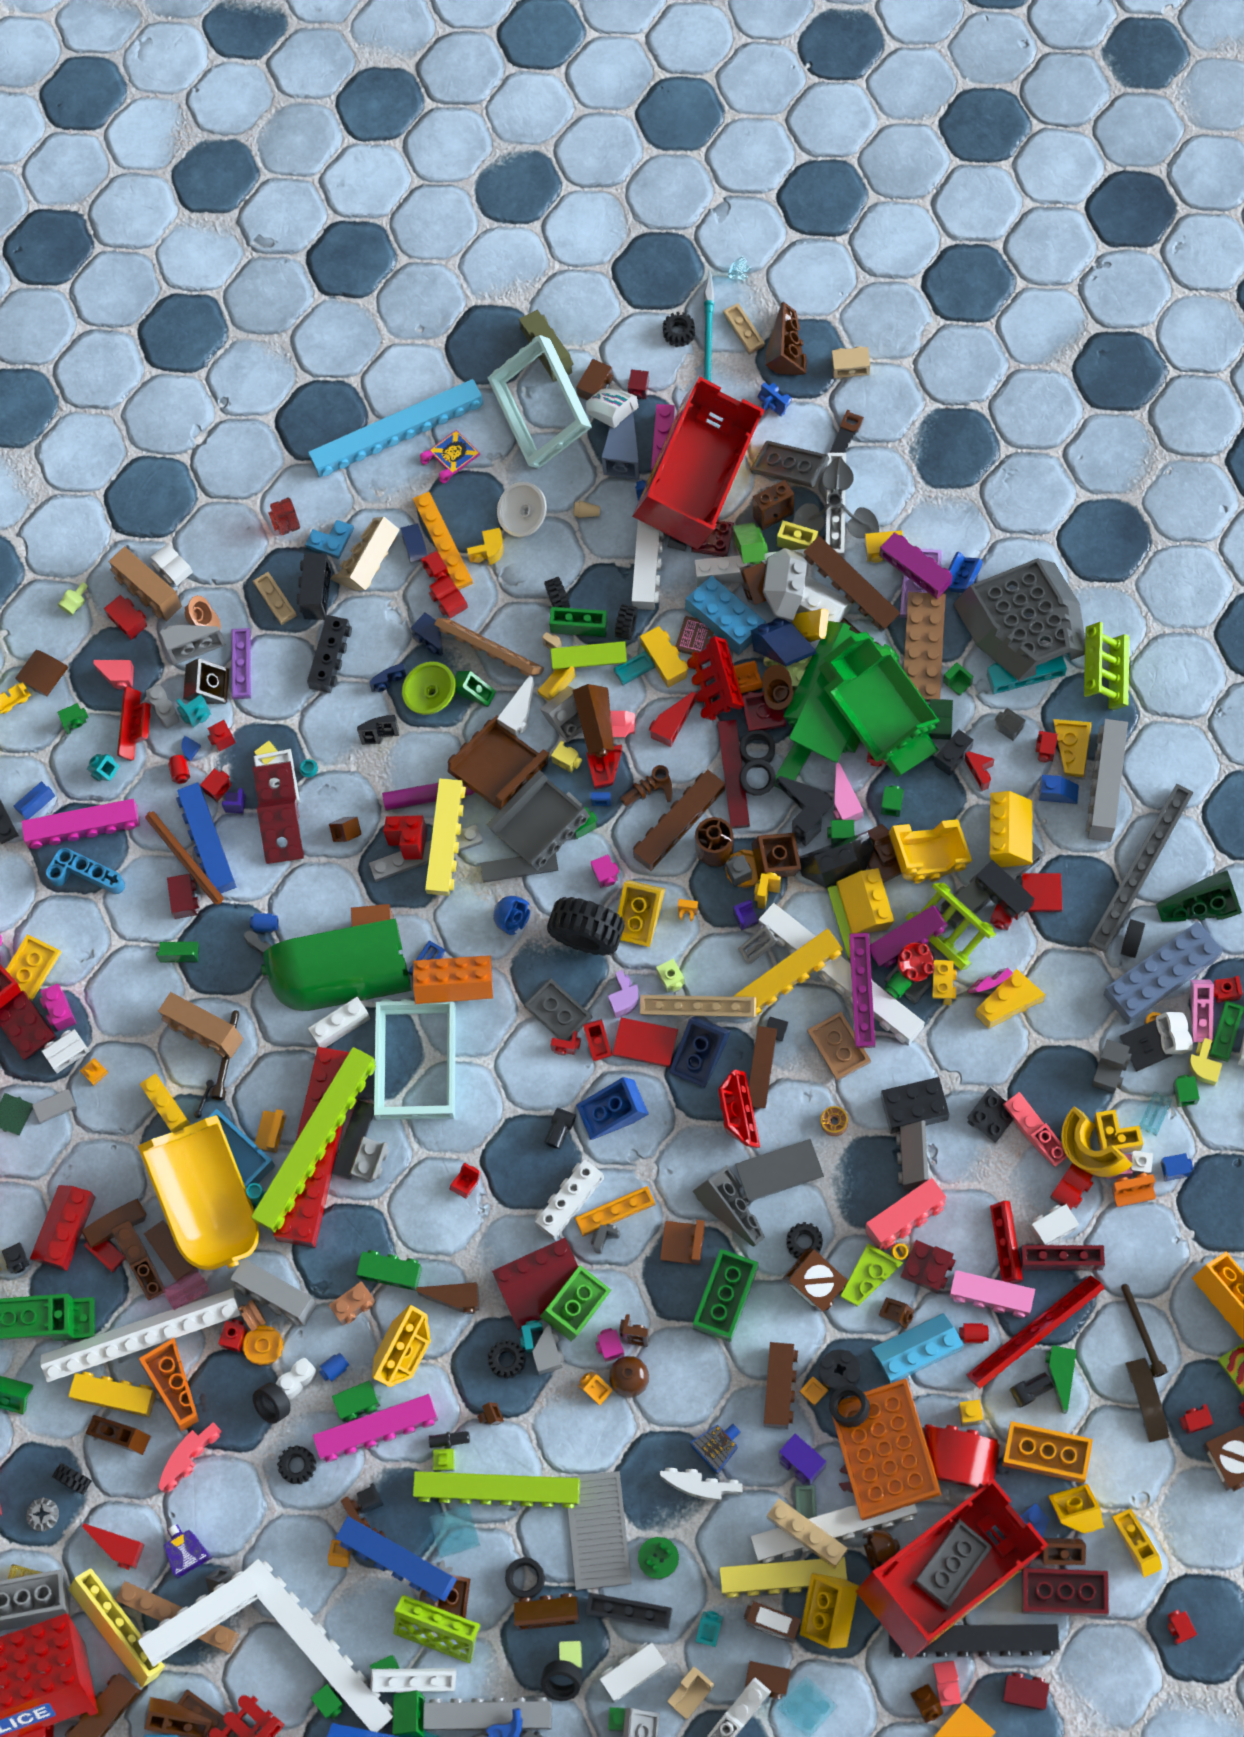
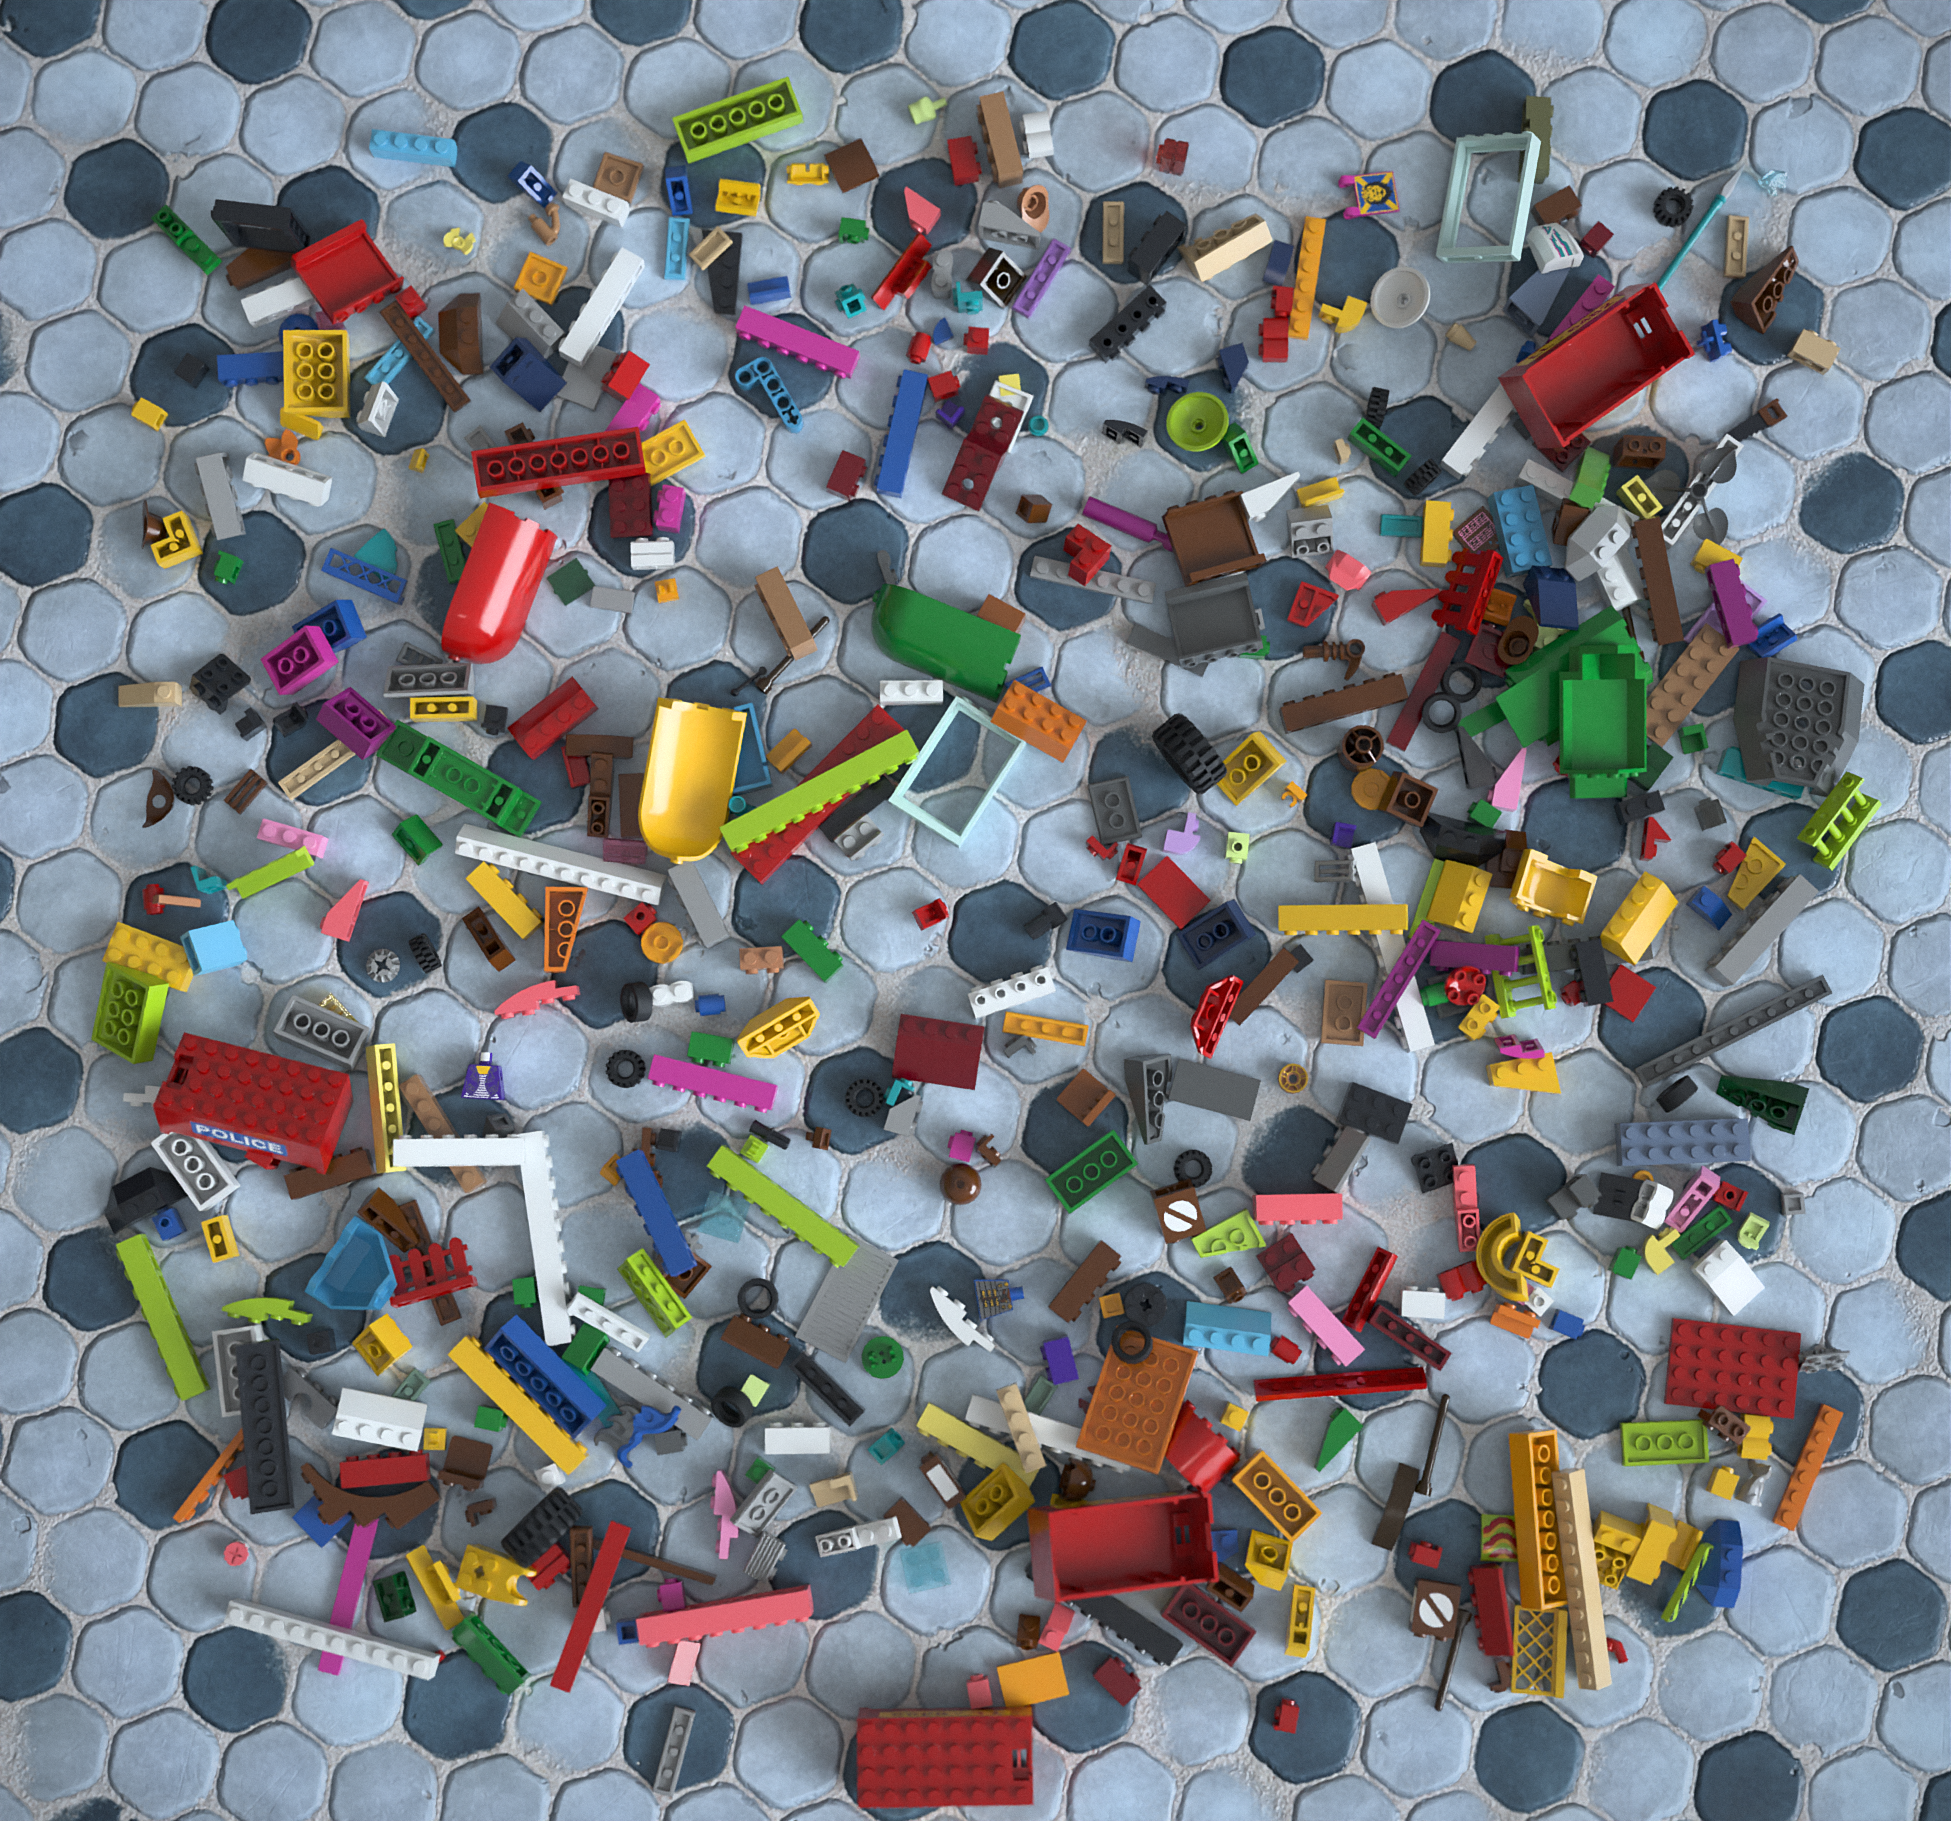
camera: 30 degrees right, 15 degrees up
red slope [82,1523,145,1570] -> none
yellow brick [139,1073,191,1133] -> none
dark orange axle [145,811,224,905] -> none
green panel [156,942,199,963] -> none
nougat wheel [238,1299,266,1331] -> none
blue brick [250,913,279,933] -> none
dark azure plate [305,520,354,559] -> none
medium azure brick [308,379,484,478] -> none
reddish brown slope [416,1282,480,1314] -> none
light yellow brick [425,778,466,896] -> none
medium nougat plate [434,618,544,676] -> none
blue cylinder [493,896,531,935] -> none
bright green slope [539,1265,611,1342] -> none
lime panel [551,641,627,670] -> none
light yellow brick [551,741,582,773] -> none
reddish brown slope [572,684,614,758] -> none
light orange bracket [578,1372,613,1405] -> none
blue tile [591,792,611,806] -> none
dark pink brick [591,854,620,888] -> none
tan plate [640,995,756,1017] -> none
dark grey brick [726,855,752,887] -> none
dark grey tile [750,440,830,488] -> none
yellow bracket [754,872,781,909] -> none
yellow piece [791,609,829,642] -> none
black brick [792,805,822,847] -> none
green brick [881,785,904,817] -> none
yellow hinge [891,1243,908,1260] -> none
dark grey tile [913,1519,992,1610] -> none
black piece [1009,1372,1054,1408] -> none
clear light blue tile [1139,1091,1172,1136] -> none

